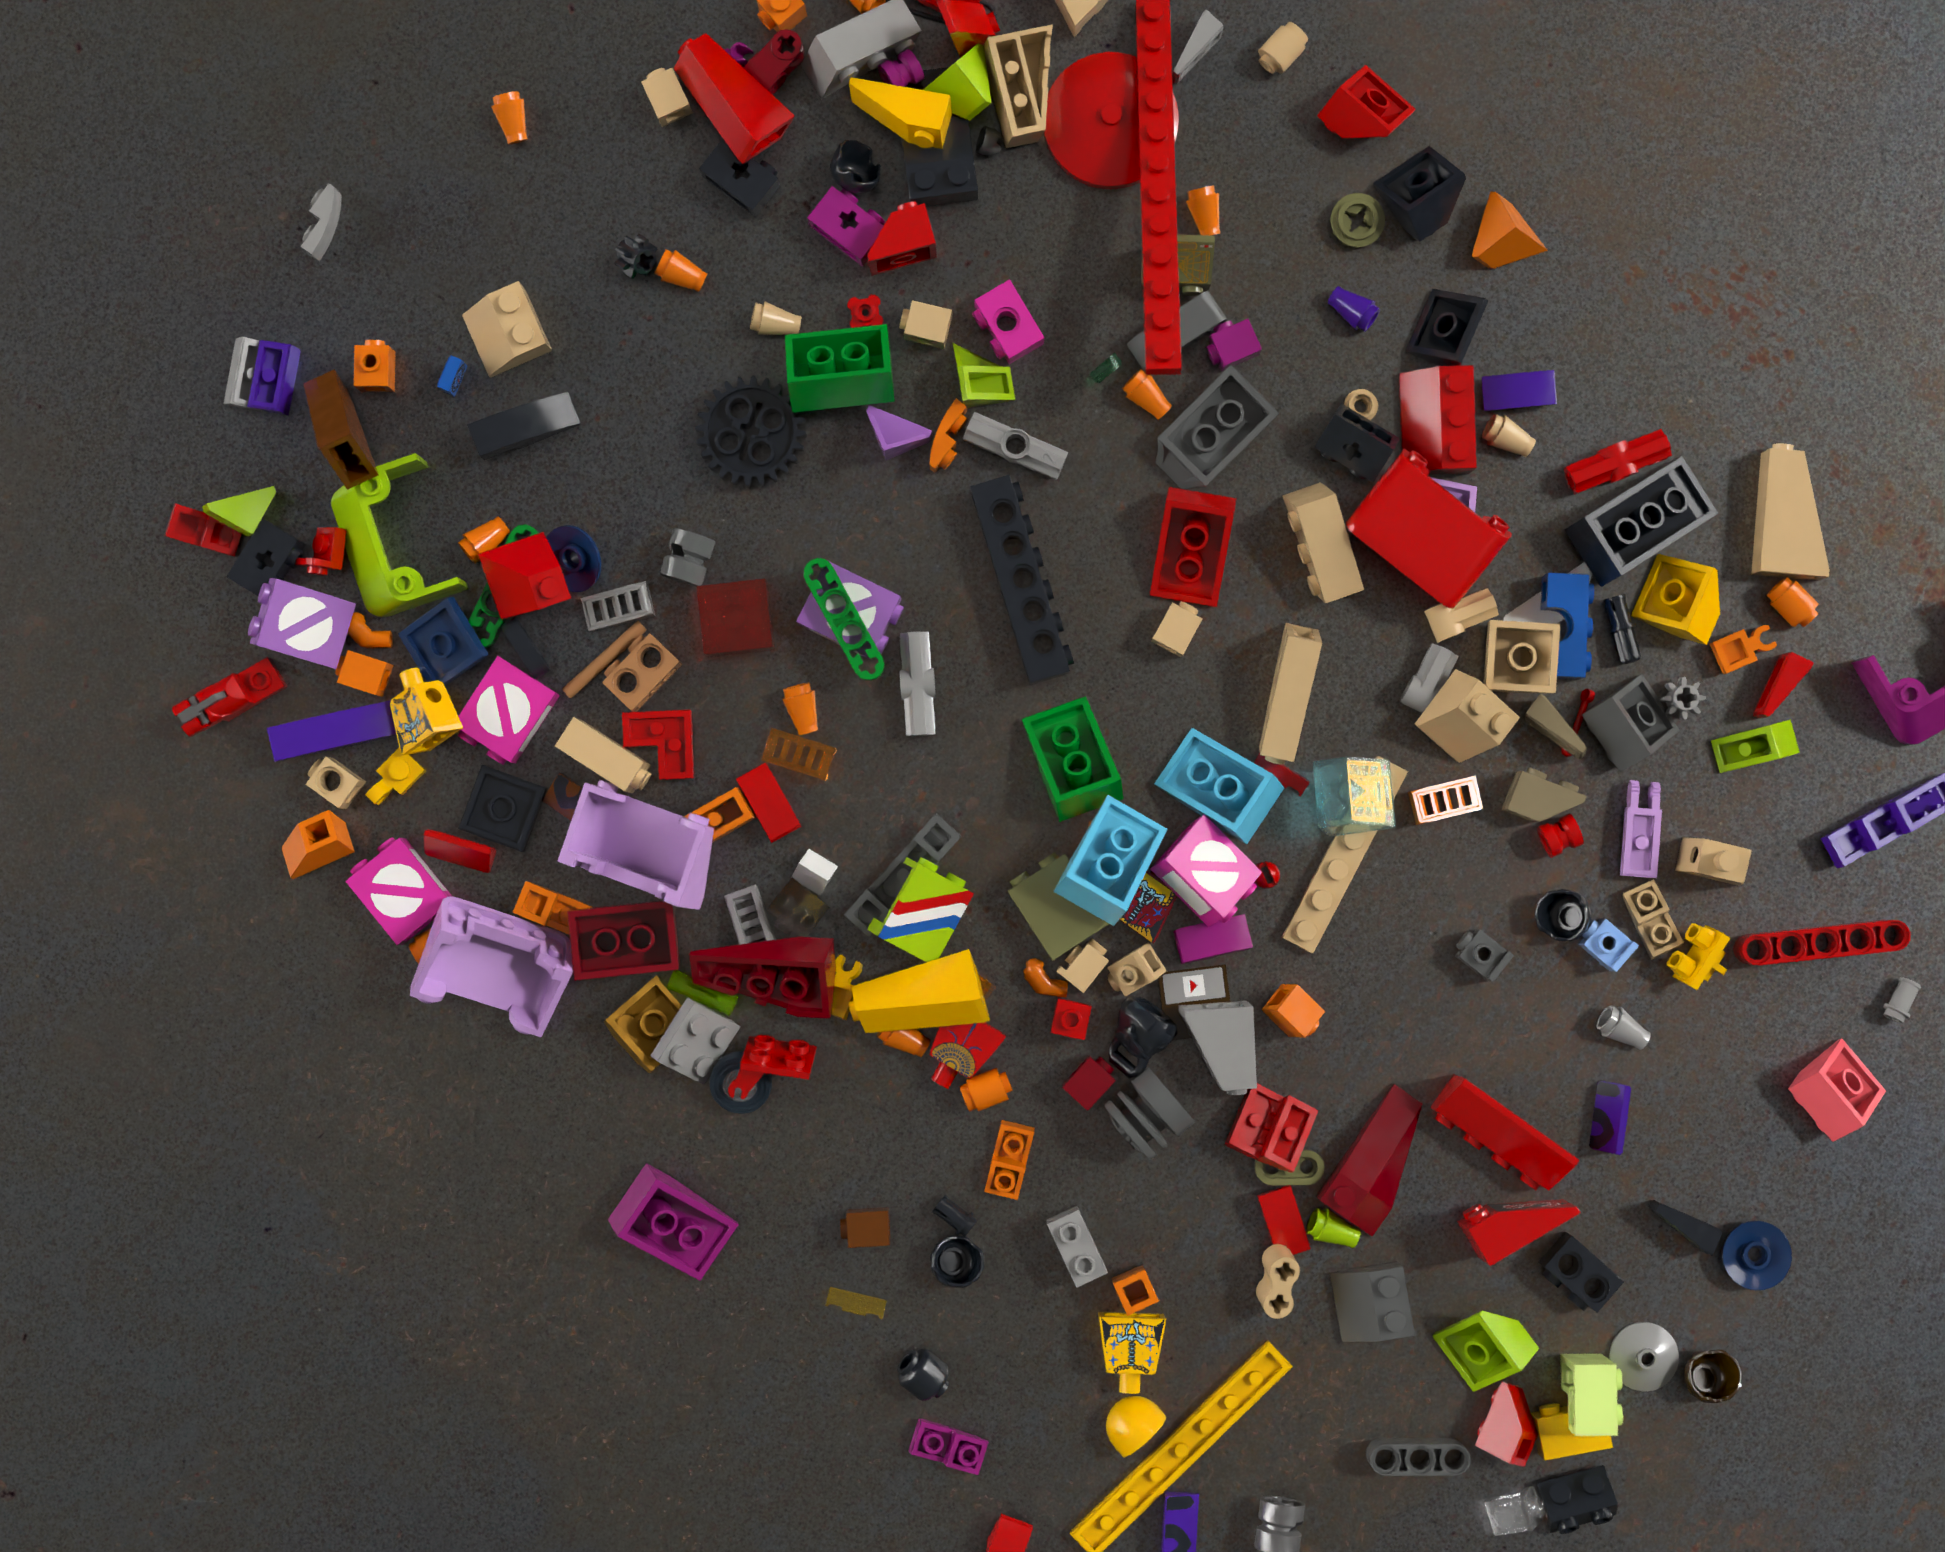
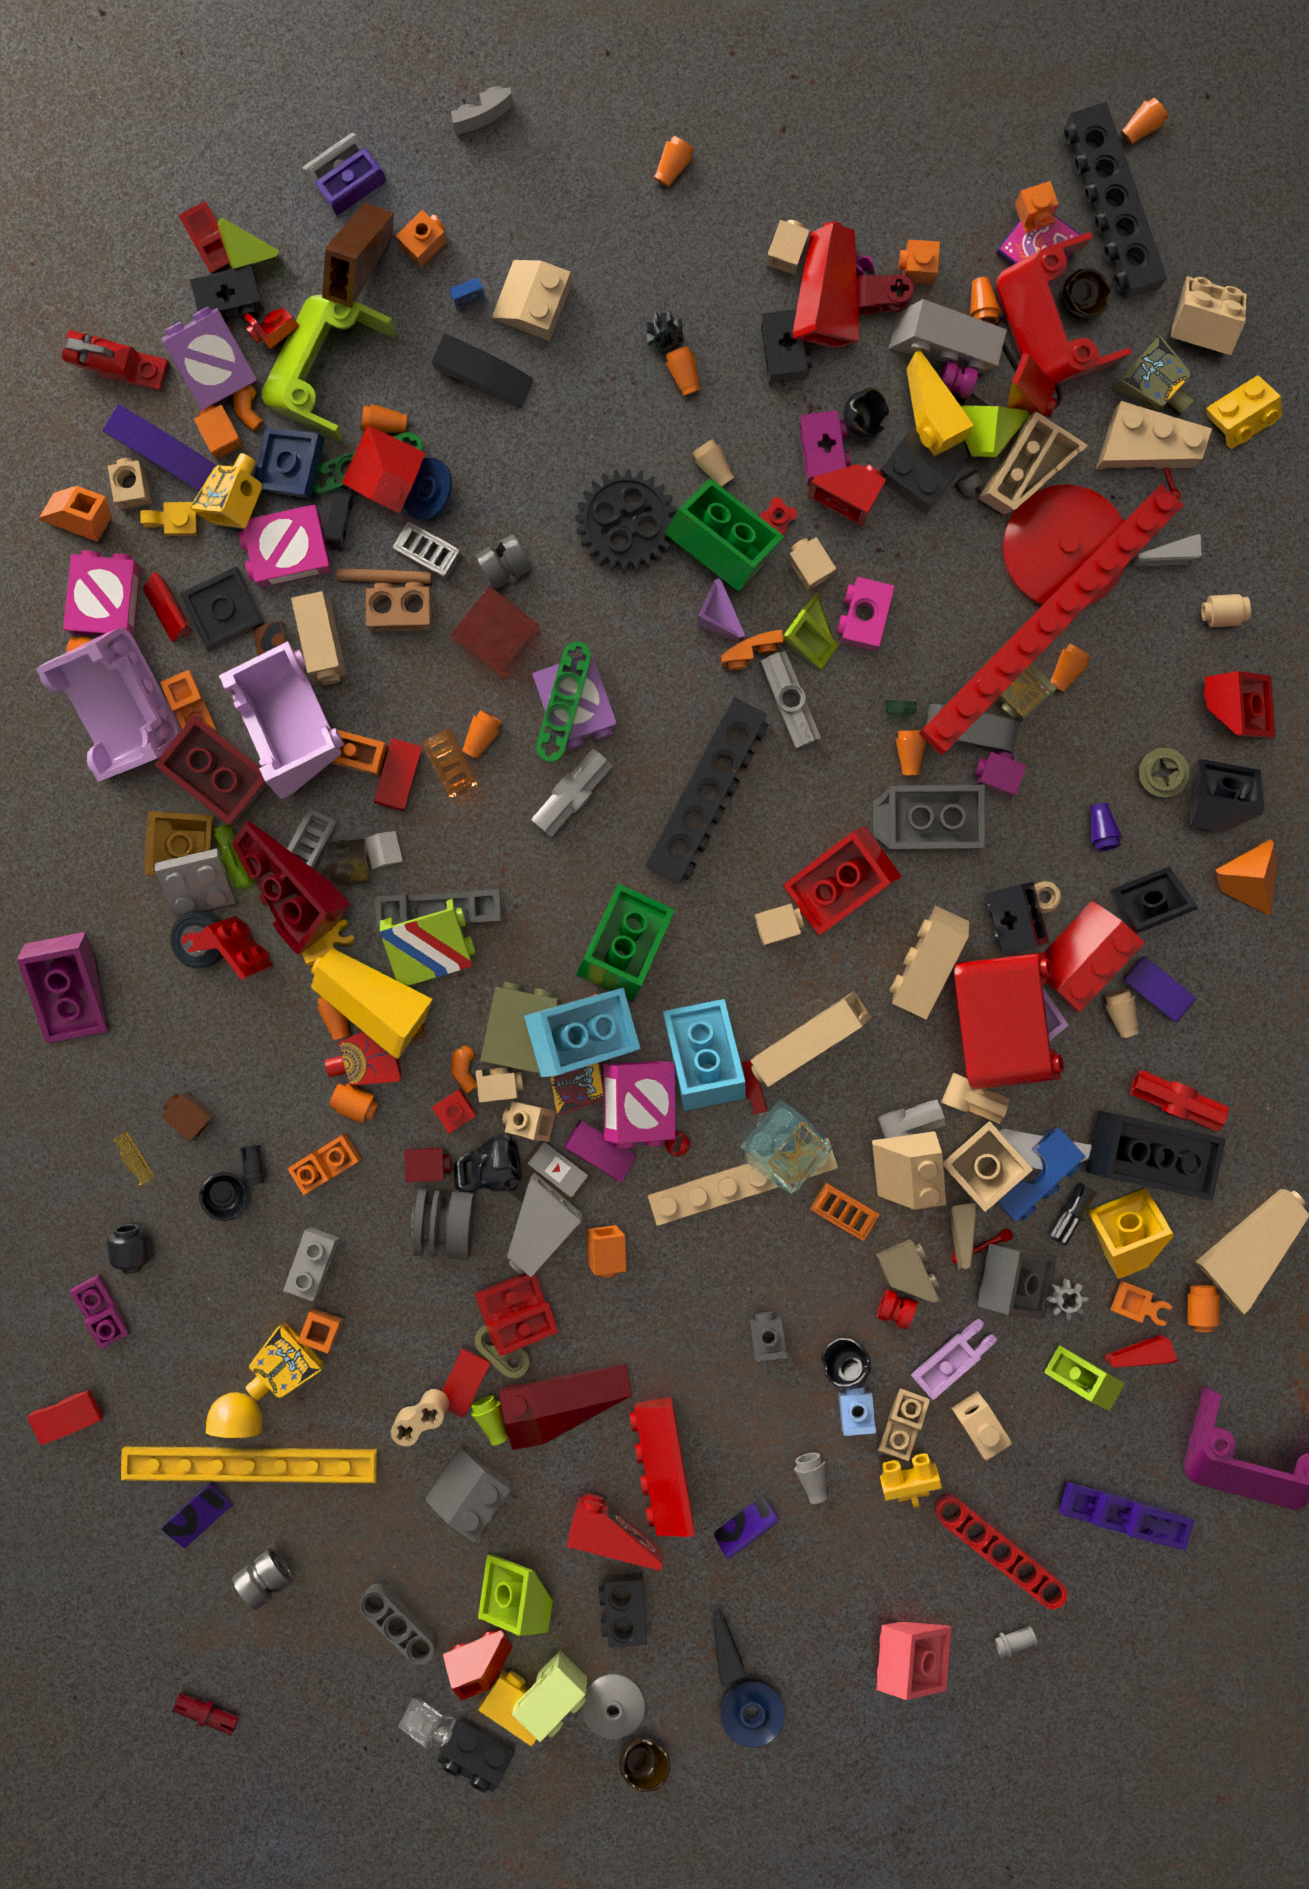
camera: 40 degrees right, 0 degrees up
red plate [622,710,694,780] -> none

